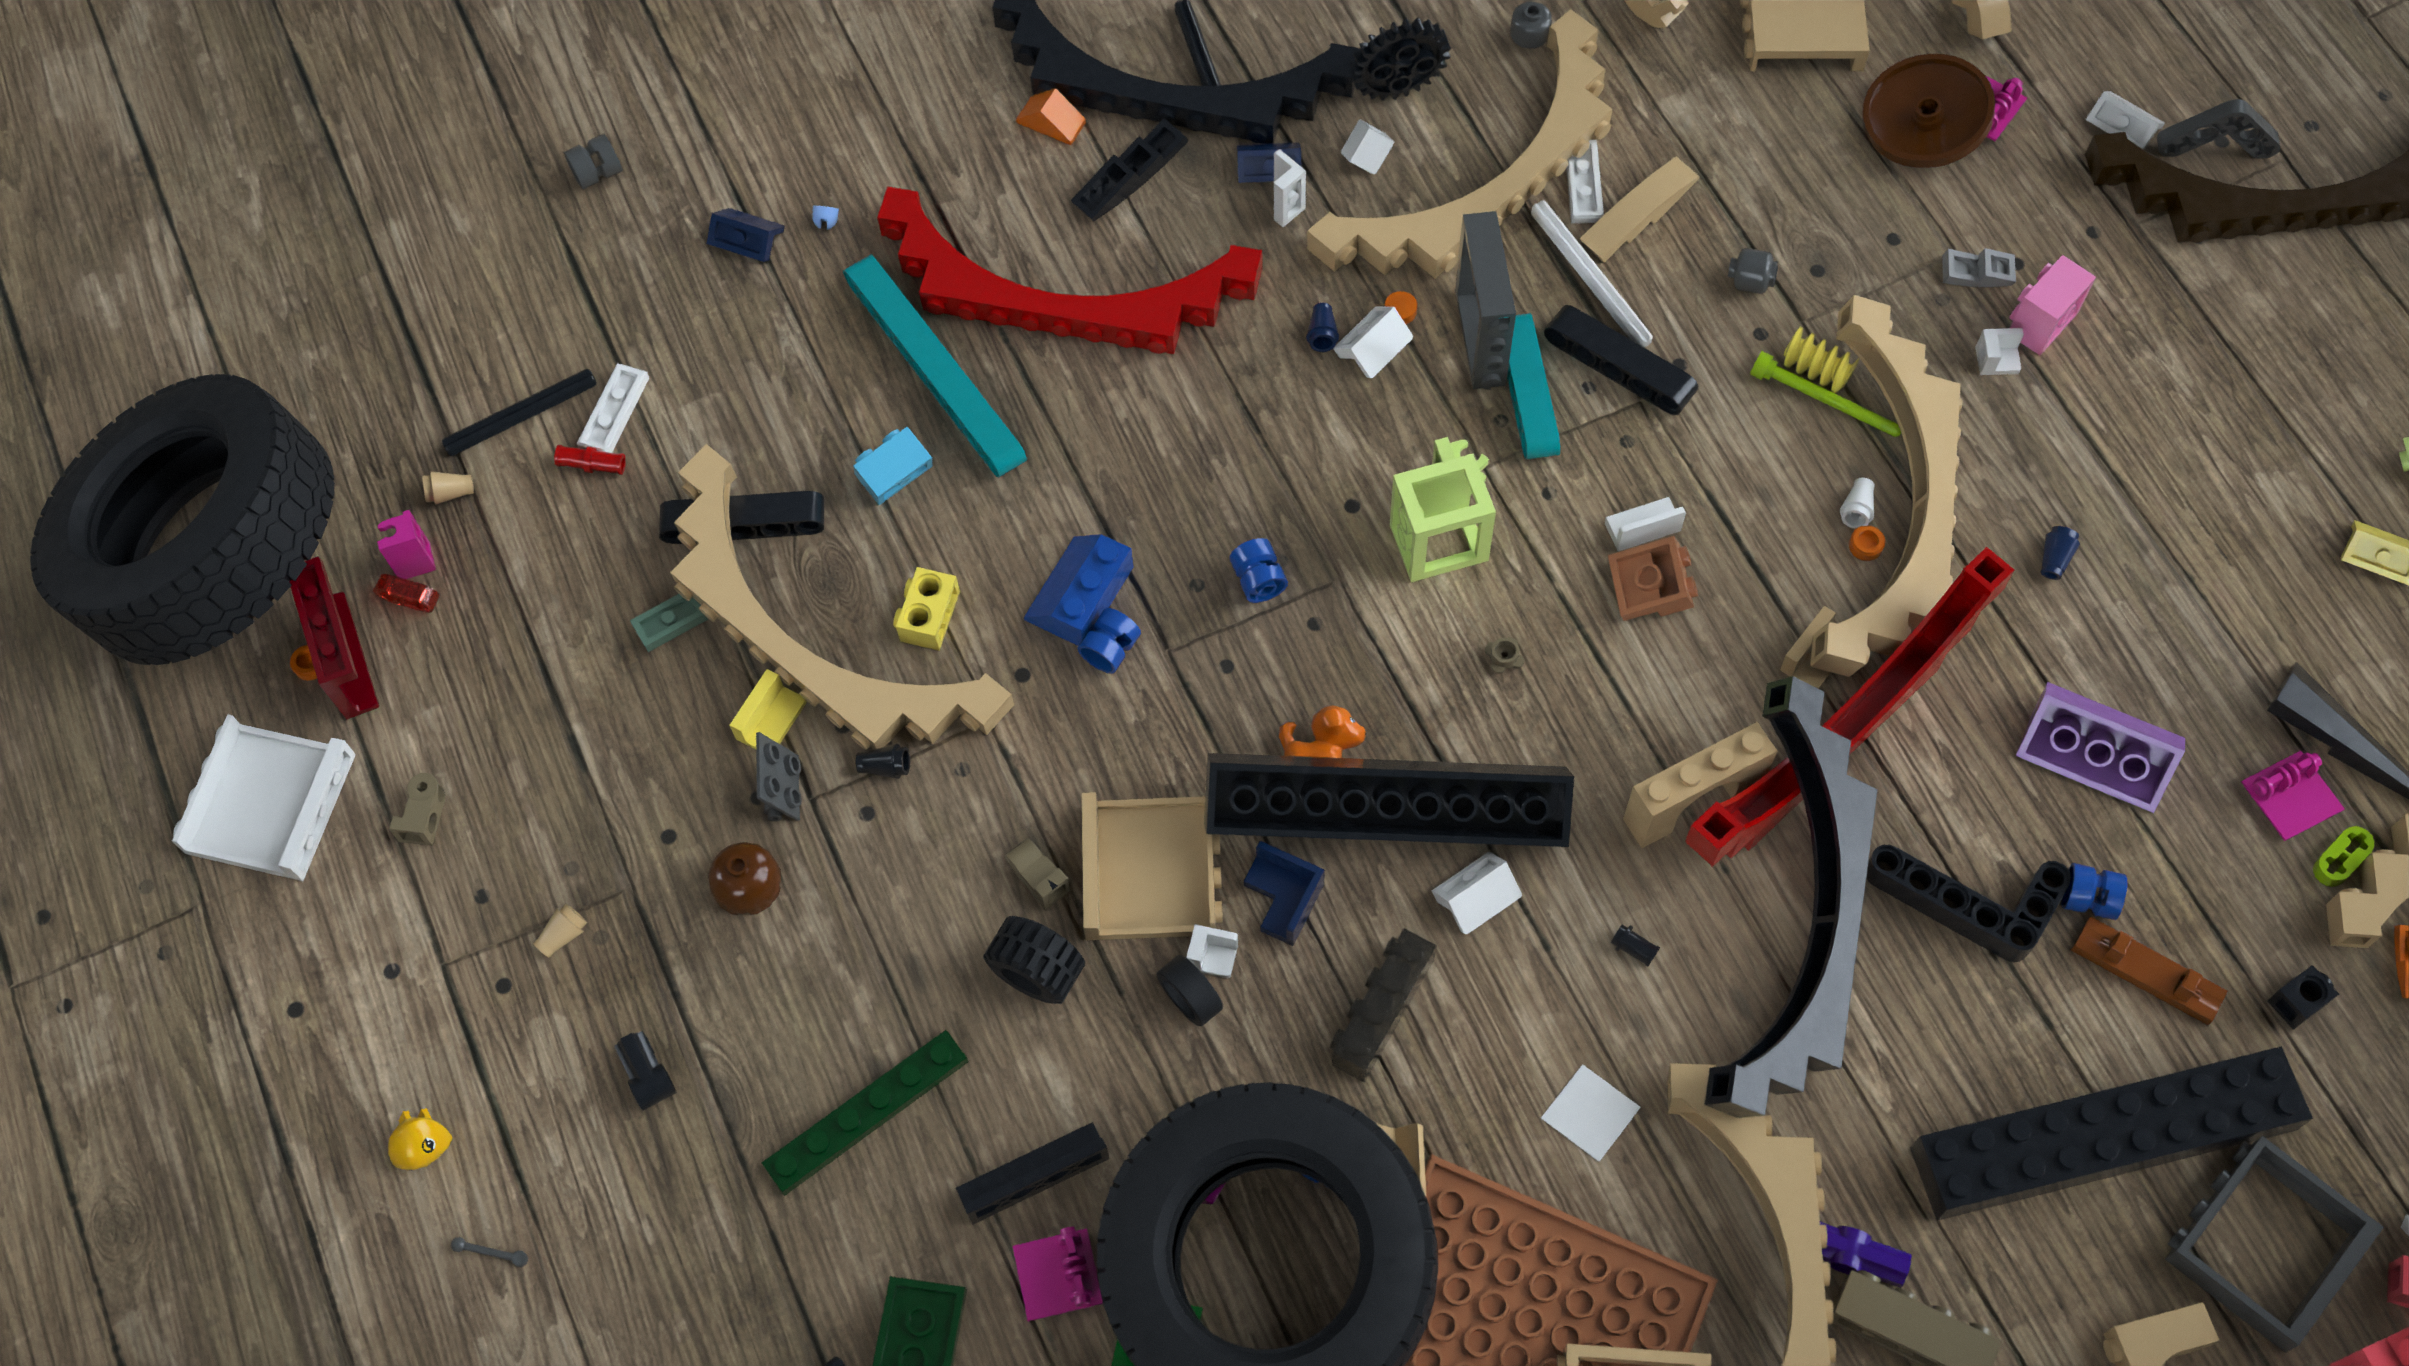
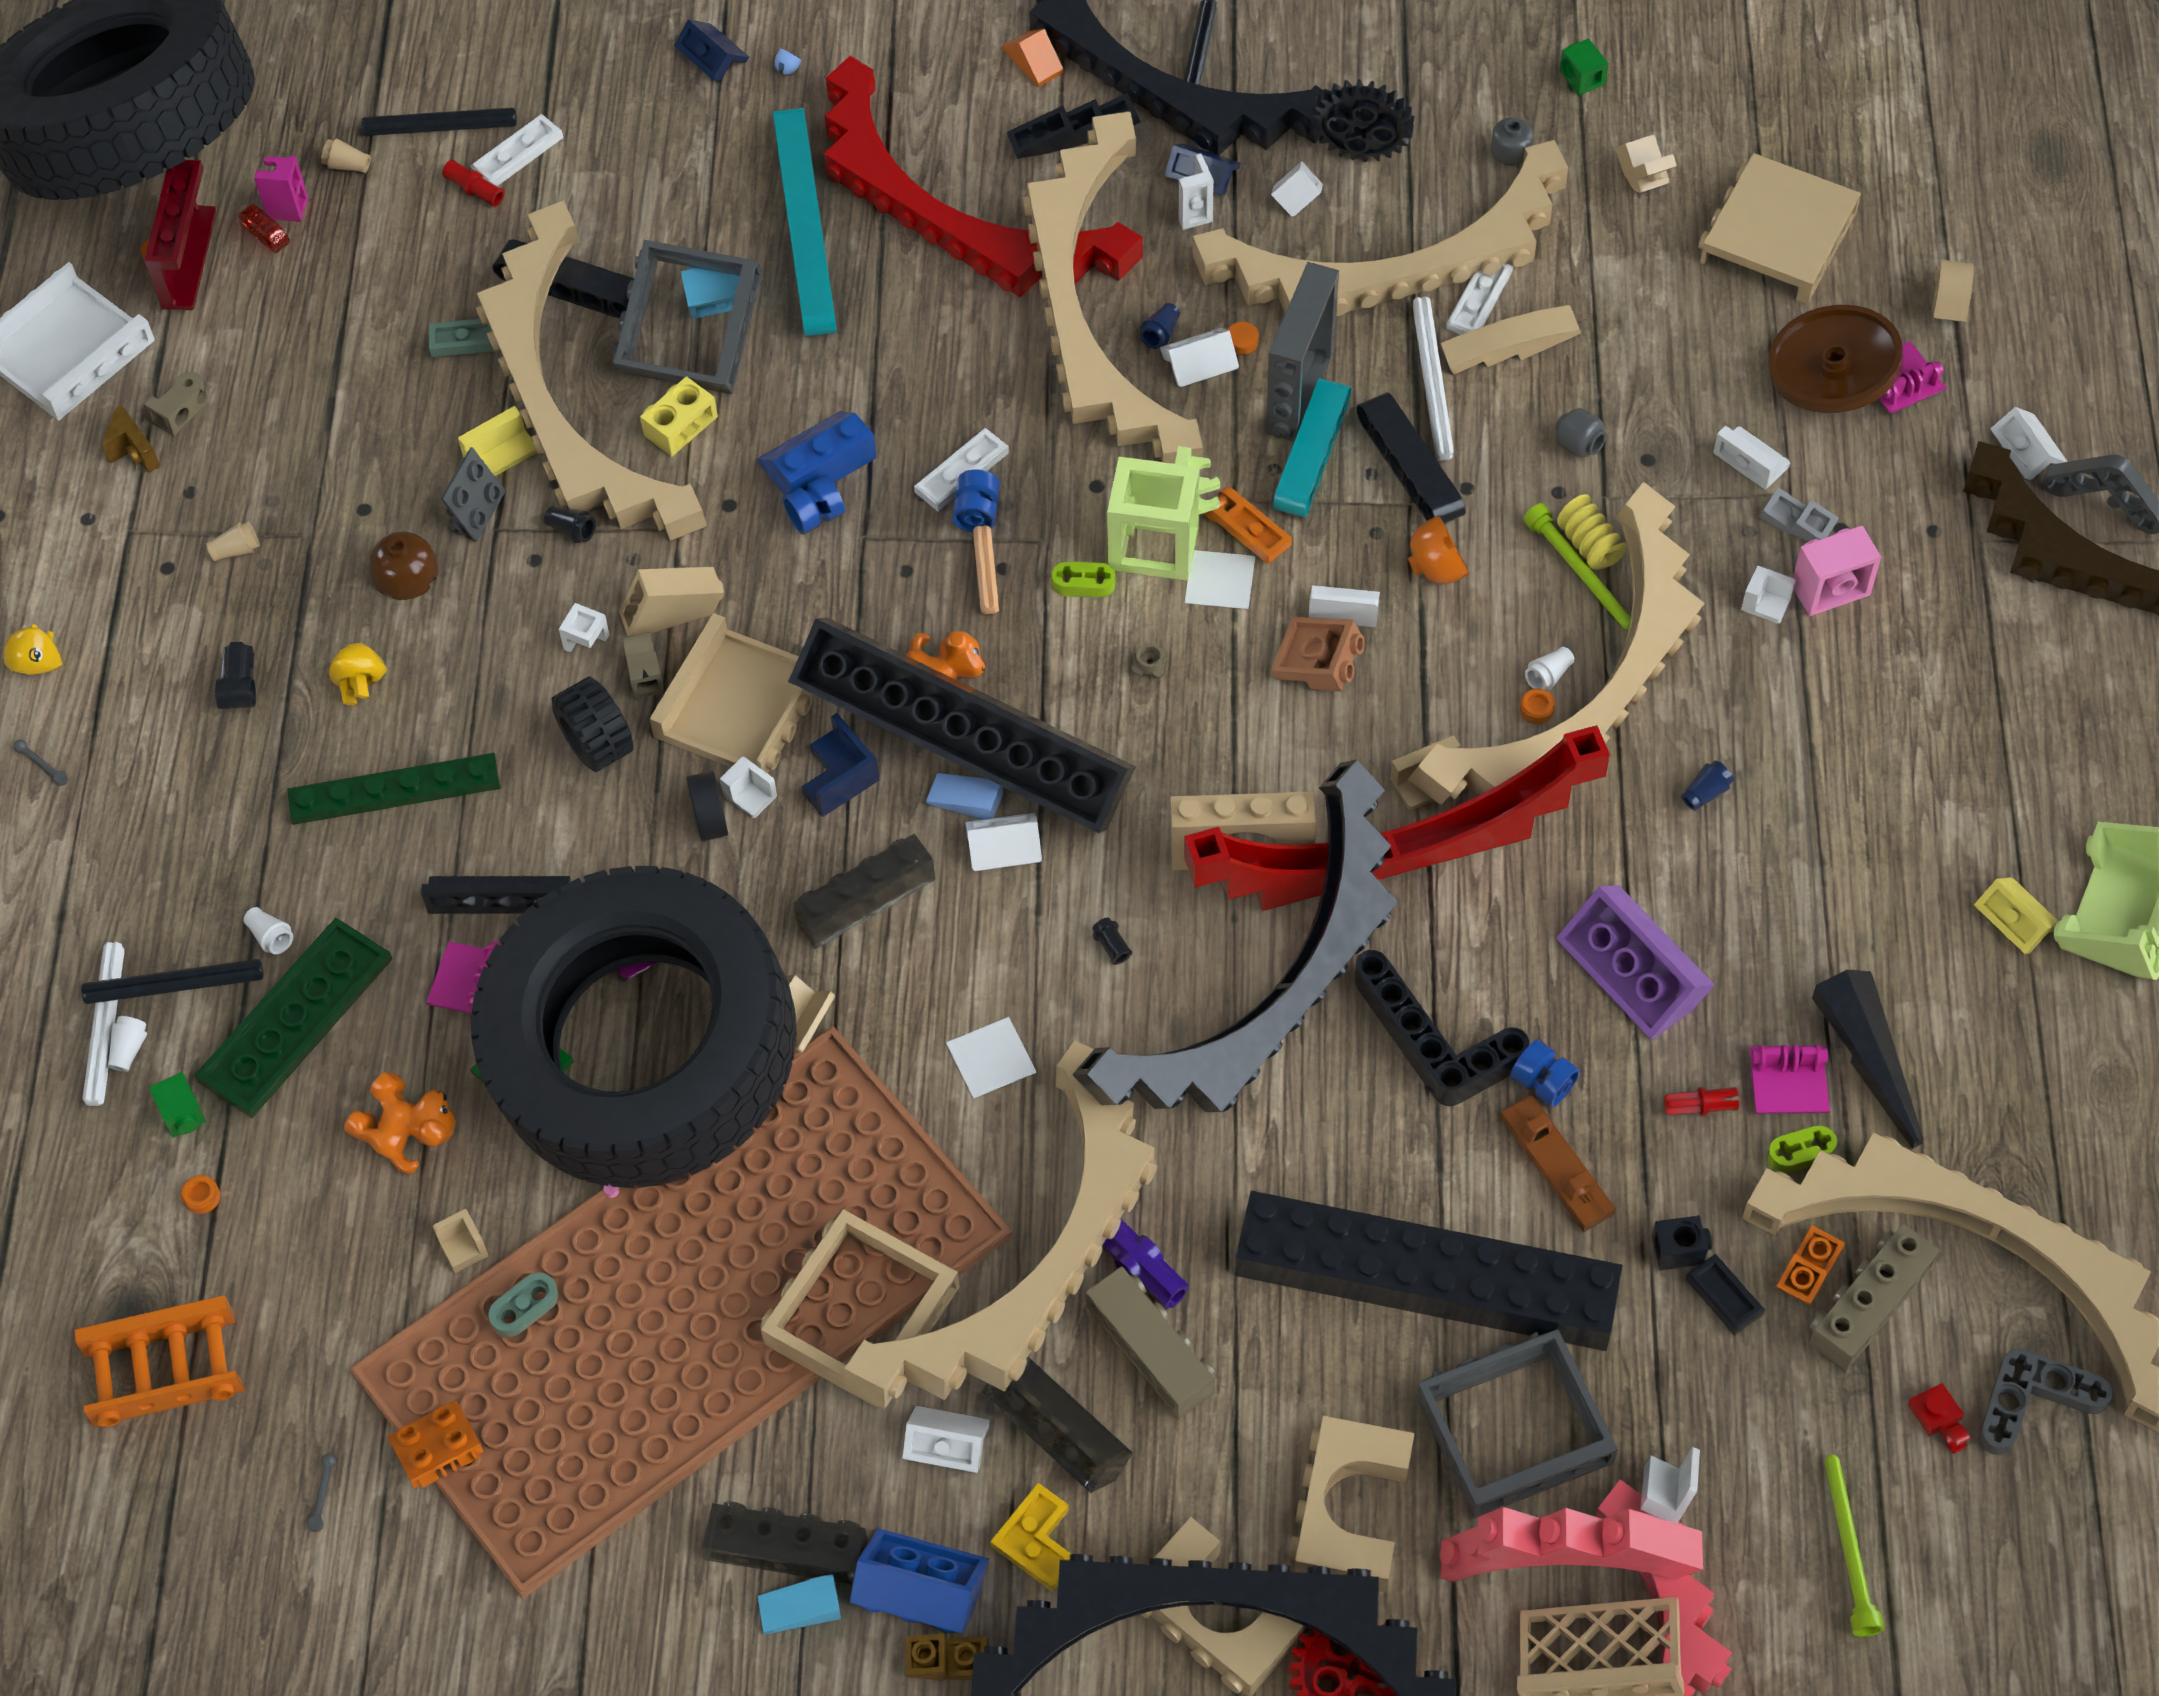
camera: 25 degrees right, 5 degrees down
none -> pearl gold slope [102,404,160,473]
none -> white cone [243,907,293,954]
none -> yellow piece [329,643,387,706]
none -> white panel [559,603,610,652]
none -> dark grey window [612,240,763,394]
none -> tan slope [619,567,724,636]
none -> white tile [914,428,1009,511]
none -> light blue slope [926,773,1003,820]
none -> light nougat axle [973,525,999,615]
none -> tan arch [1022,112,1203,464]
none -> lime beam [1051,561,1116,597]
none -> white sticker [1185,550,1255,609]
none -> orange plate [1203,486,1292,564]
none -> orange cylinder [1407,515,1470,584]
none -> red axle [1663,1087,1739,1116]
none -> black tile [1685,1254,1765,1336]
none -> white panel [1713,426,1790,490]

